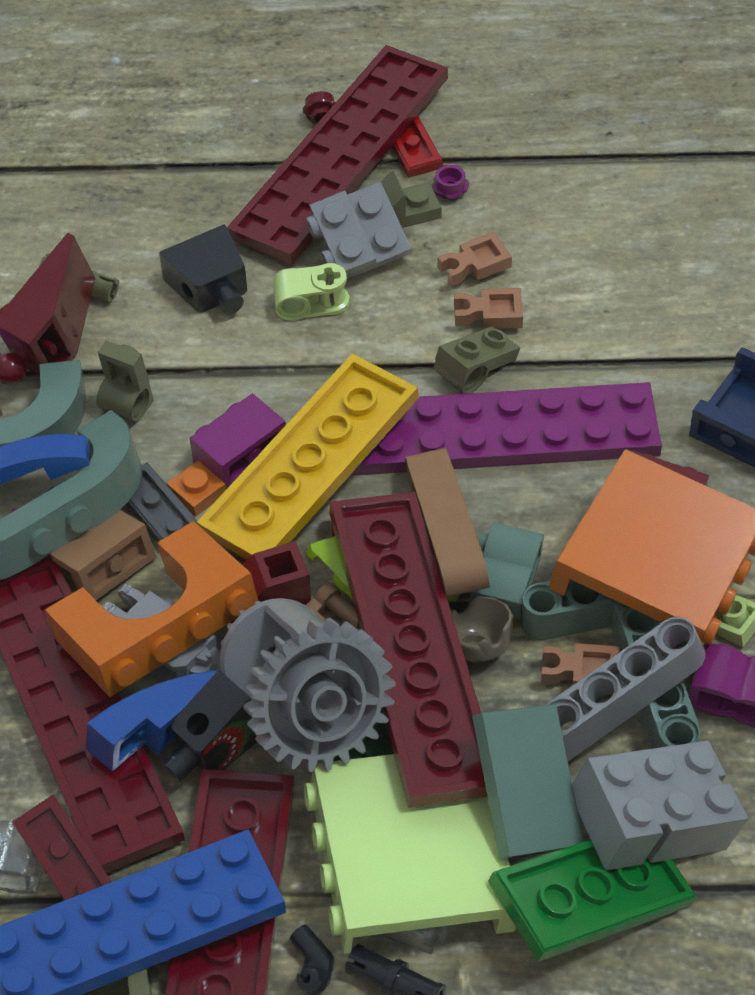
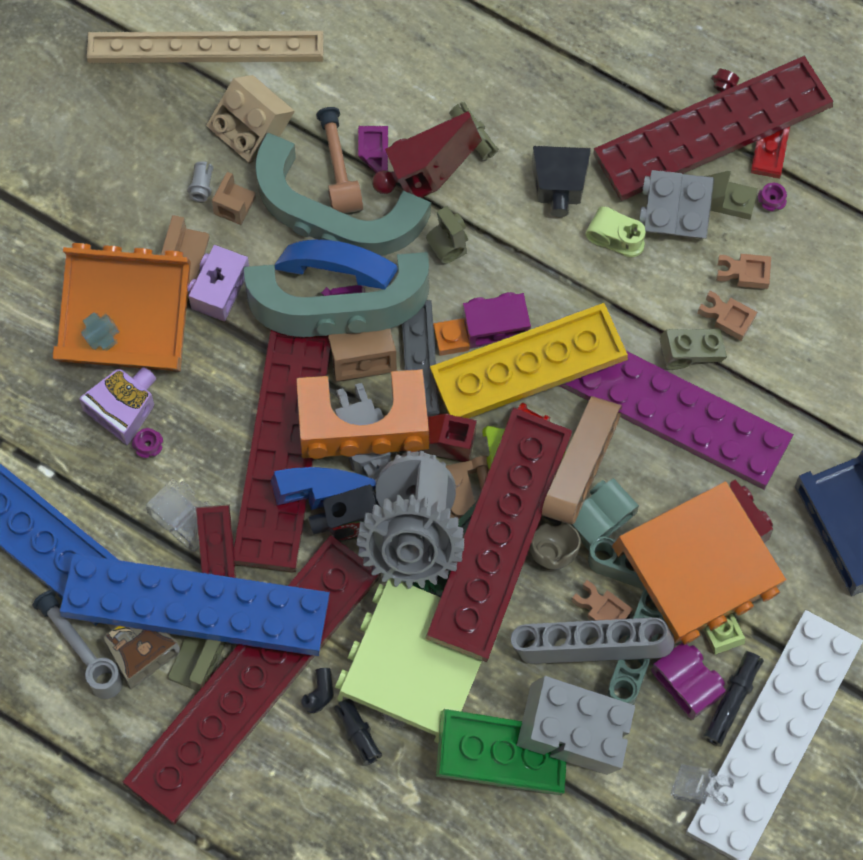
camera: 30 degrees right, 15 degrees up
sand green tile [472,704,583,859] -> none

